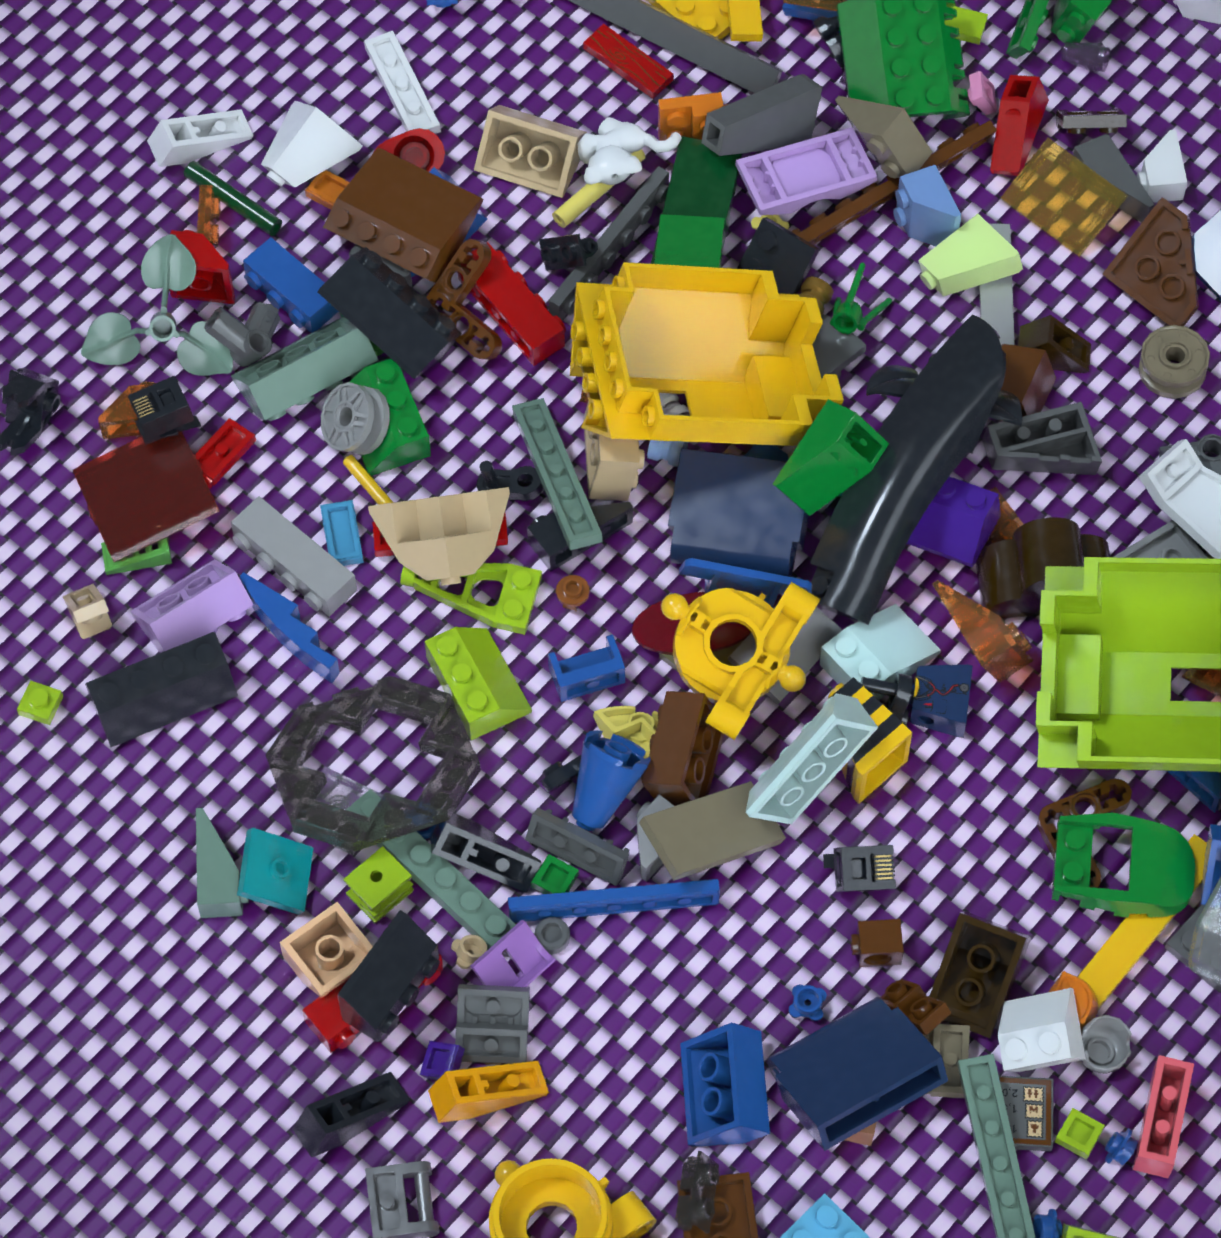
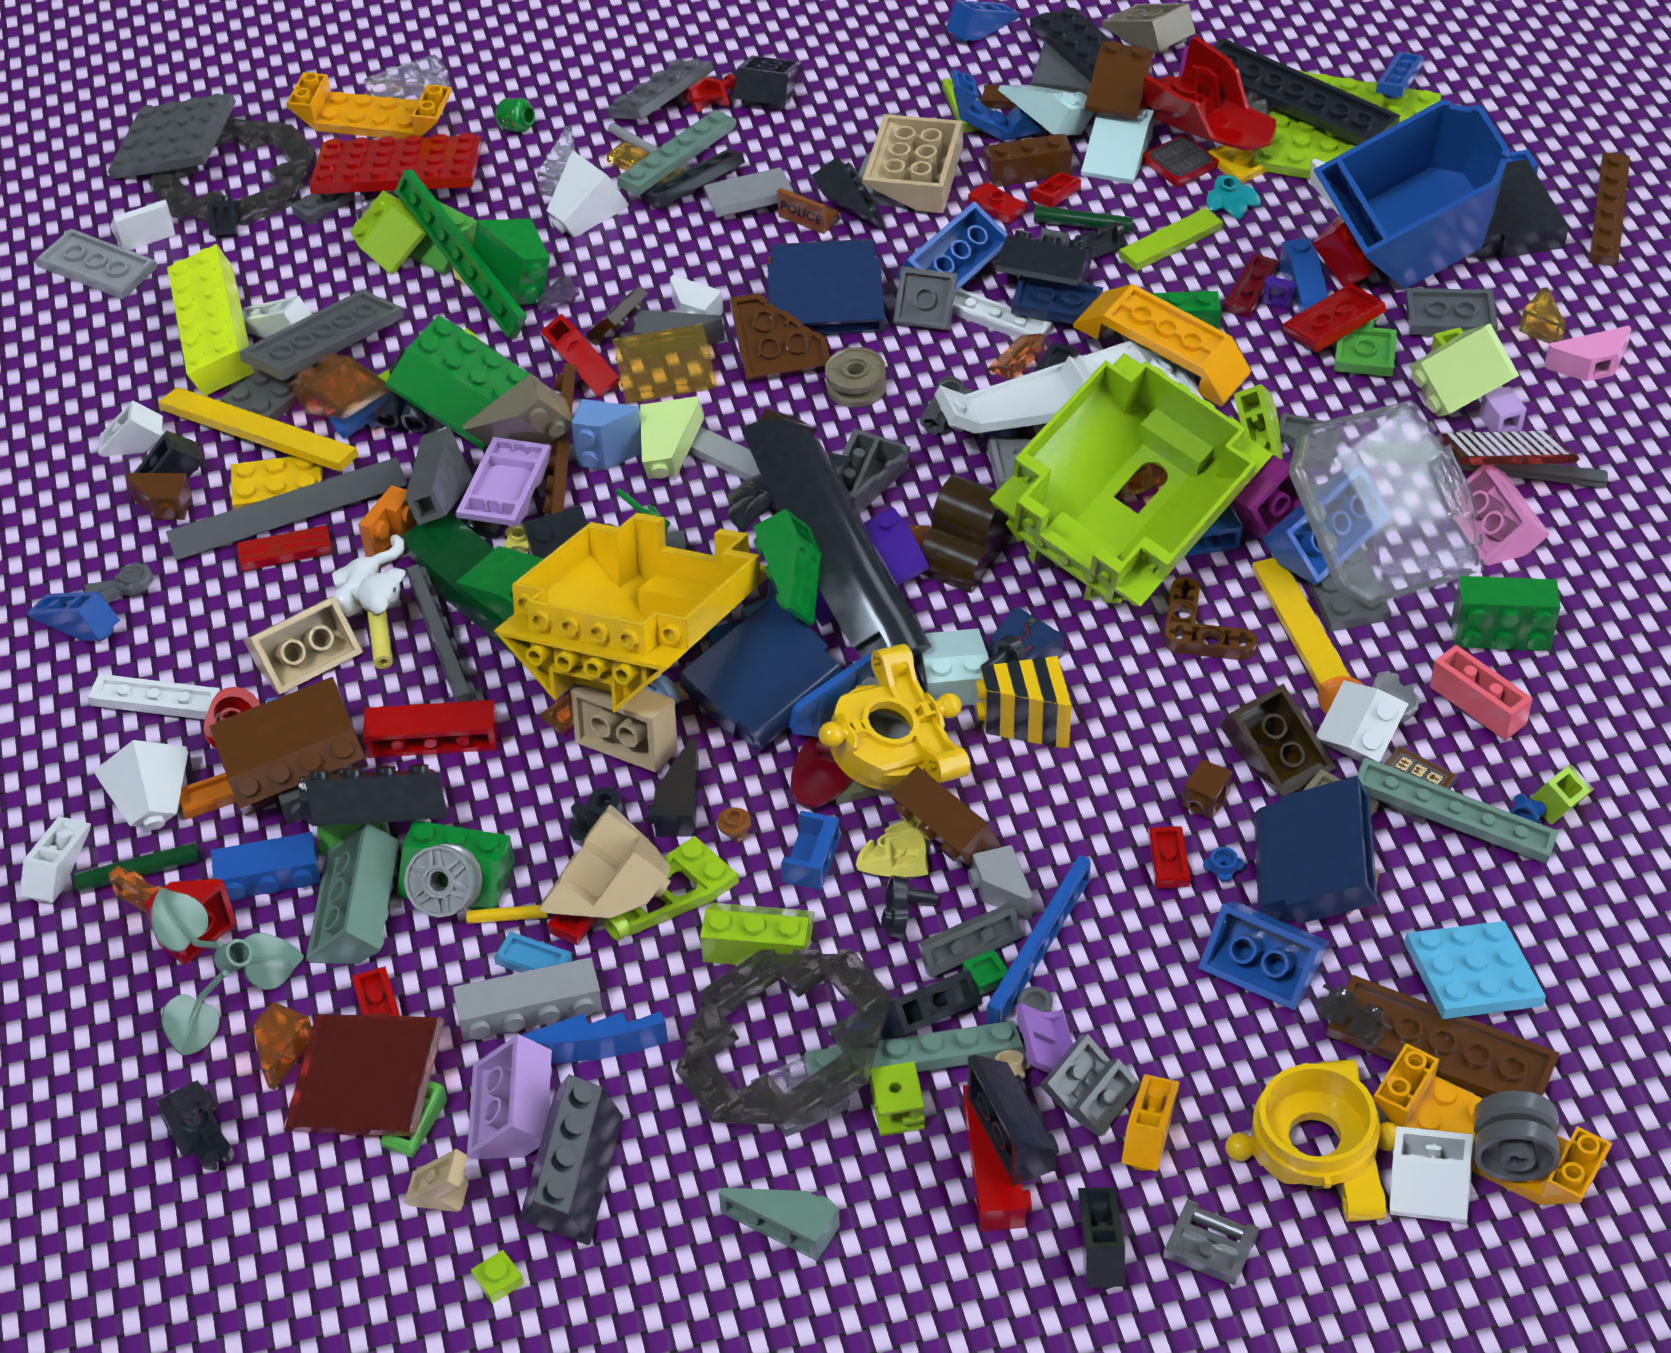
camera: 55 degrees left, 15 degrees down
black piece [128,375,201,445] -> none
dark grey piece [204,302,280,367] -> none
teal plate [237,827,314,915] -> none
light nougat slope [280,902,373,998] -> none
dark purple tile [419,1040,465,1080] -> none
reddish brown beam [426,239,502,360] -> none
sand green plate [512,398,602,550] -> none
black hinge [539,234,598,271] -> none
blue cone [572,730,651,831] -> none
dark tan tile [639,781,786,881] -> none
light aqua slope [746,693,878,825] -> none
black piece [823,845,896,892] -> none
reddish brown slope [880,979,952,1036] -> none
clear orange slope [932,580,1034,683] -> none
bright pink plate [968,71,997,115] -> none
green slope [1051,813,1195,918] -> none
lime plate [1055,1108,1105,1160] -> none
blue plate [1105,1128,1138,1165] -> none
none -> red plate [1148,826,1191,889]

